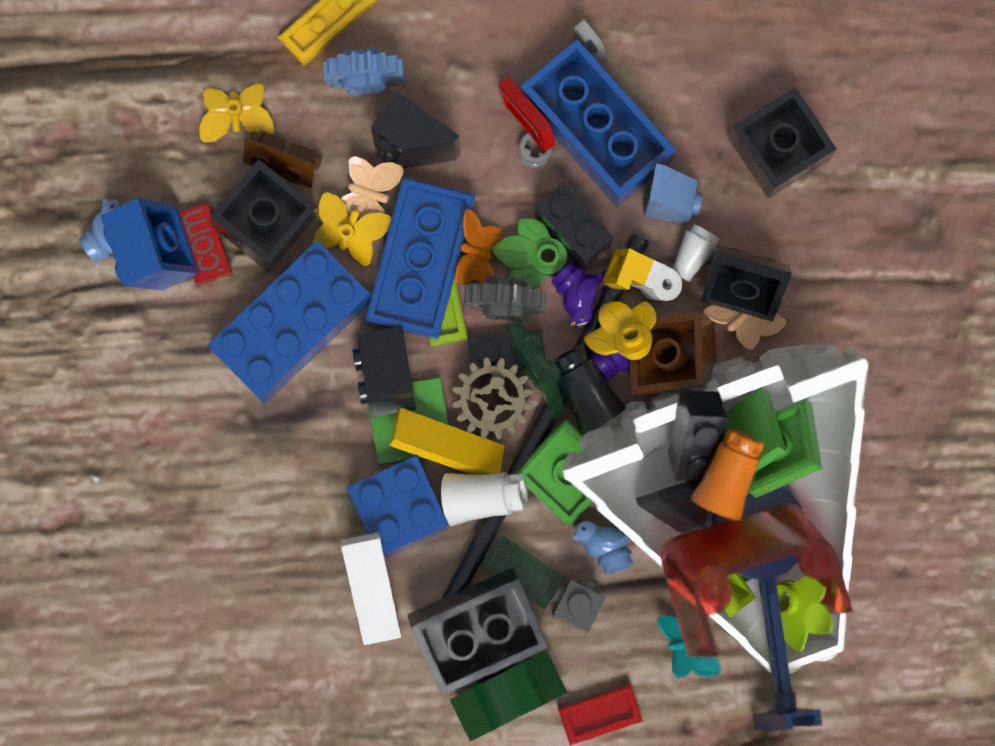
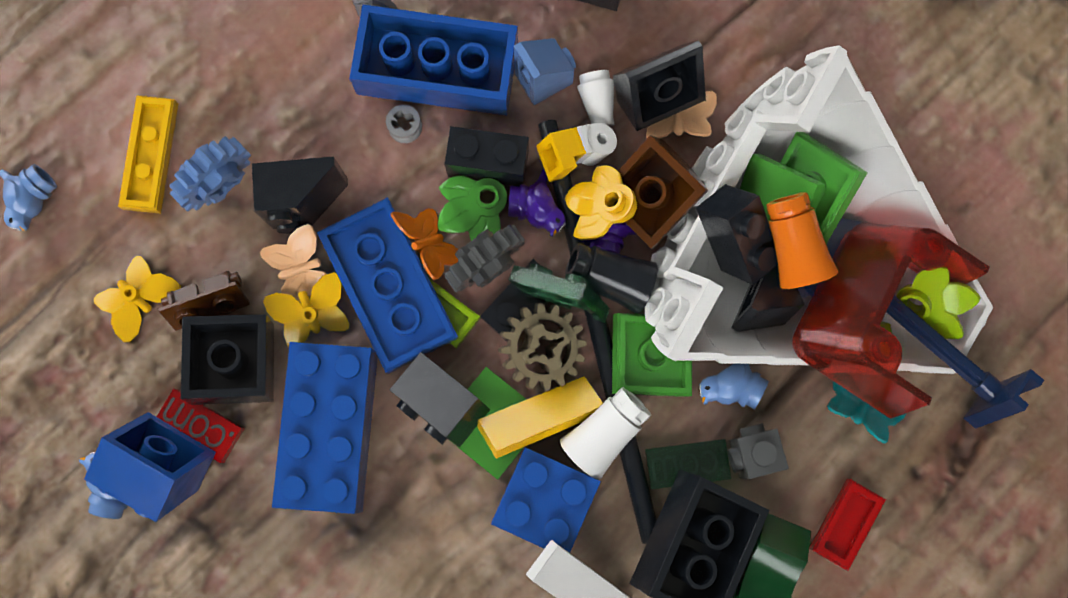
camera: 40 degrees left, 0 degrees up
red tile [498,76,556,152] -> none

